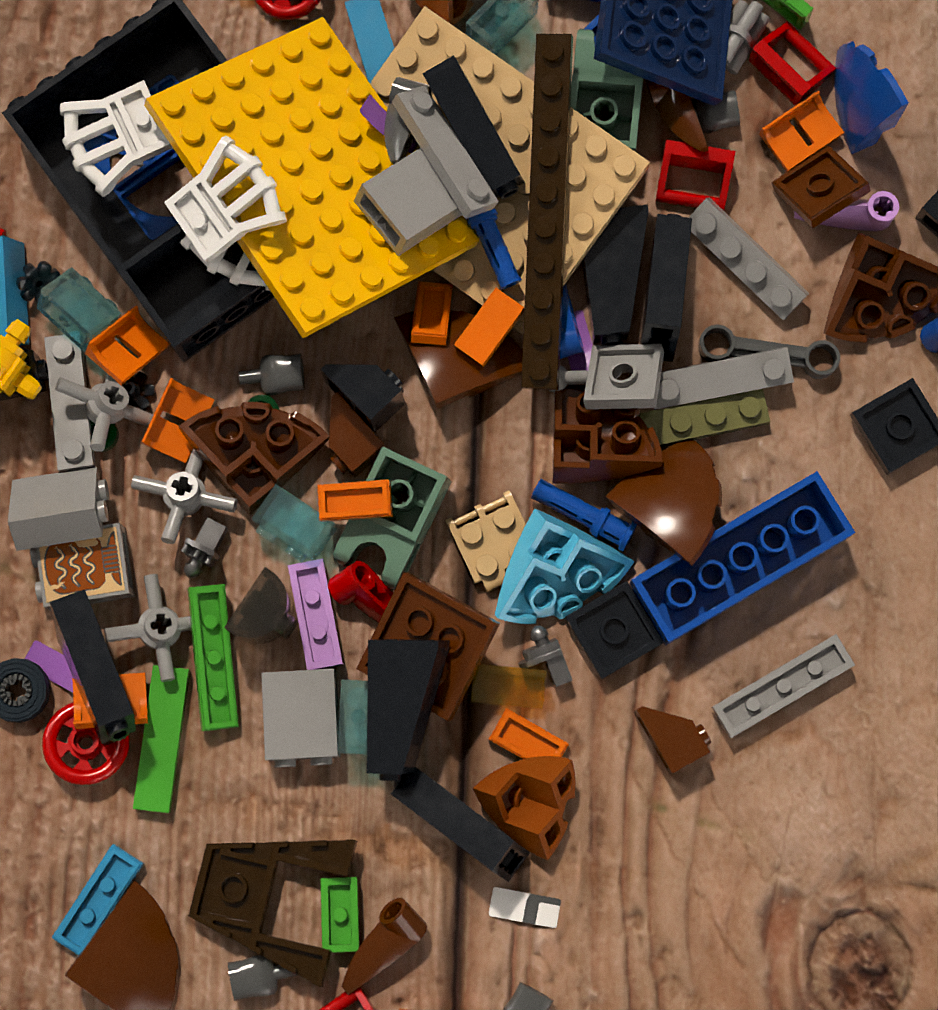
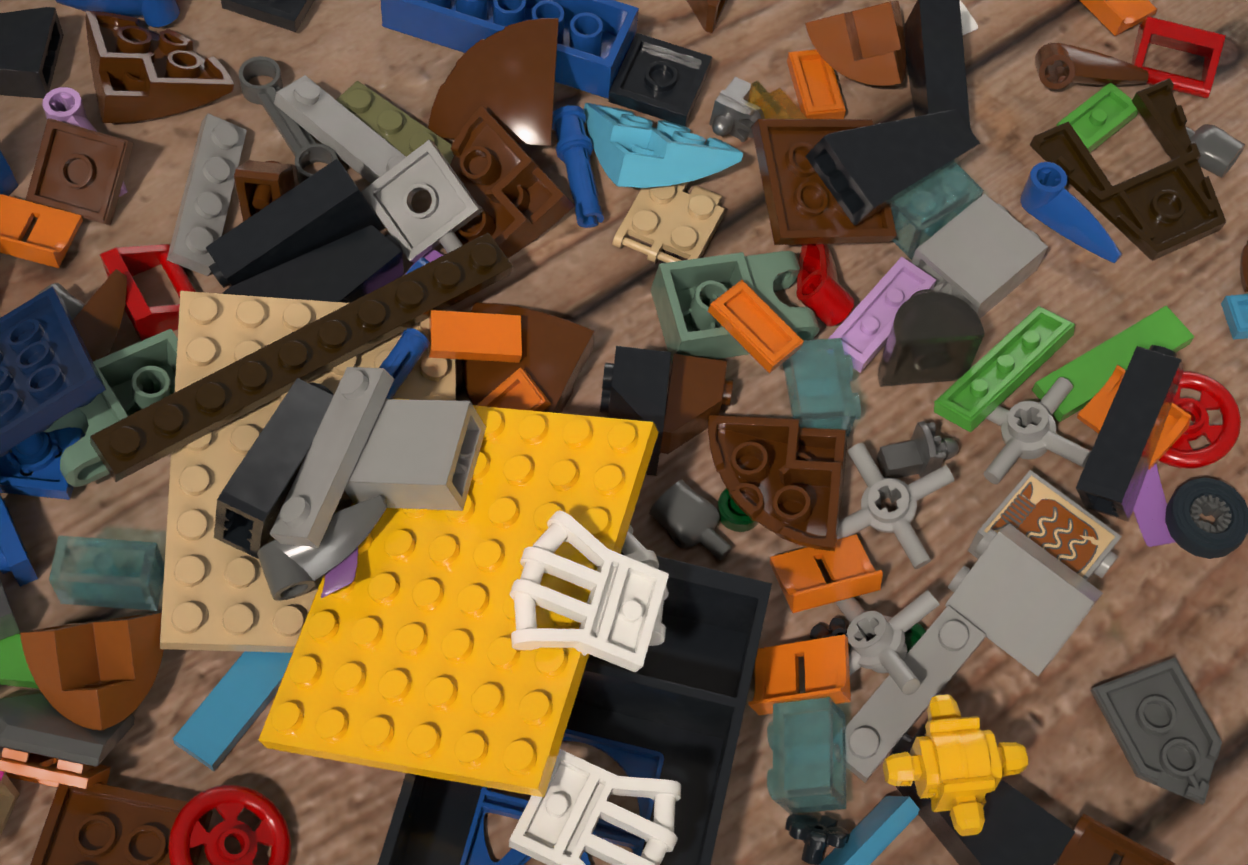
camera: 140 degrees left, 20 degrees down
none -> reddish brown slope [234,160,295,222]
none -> blue piece [1020,162,1122,263]

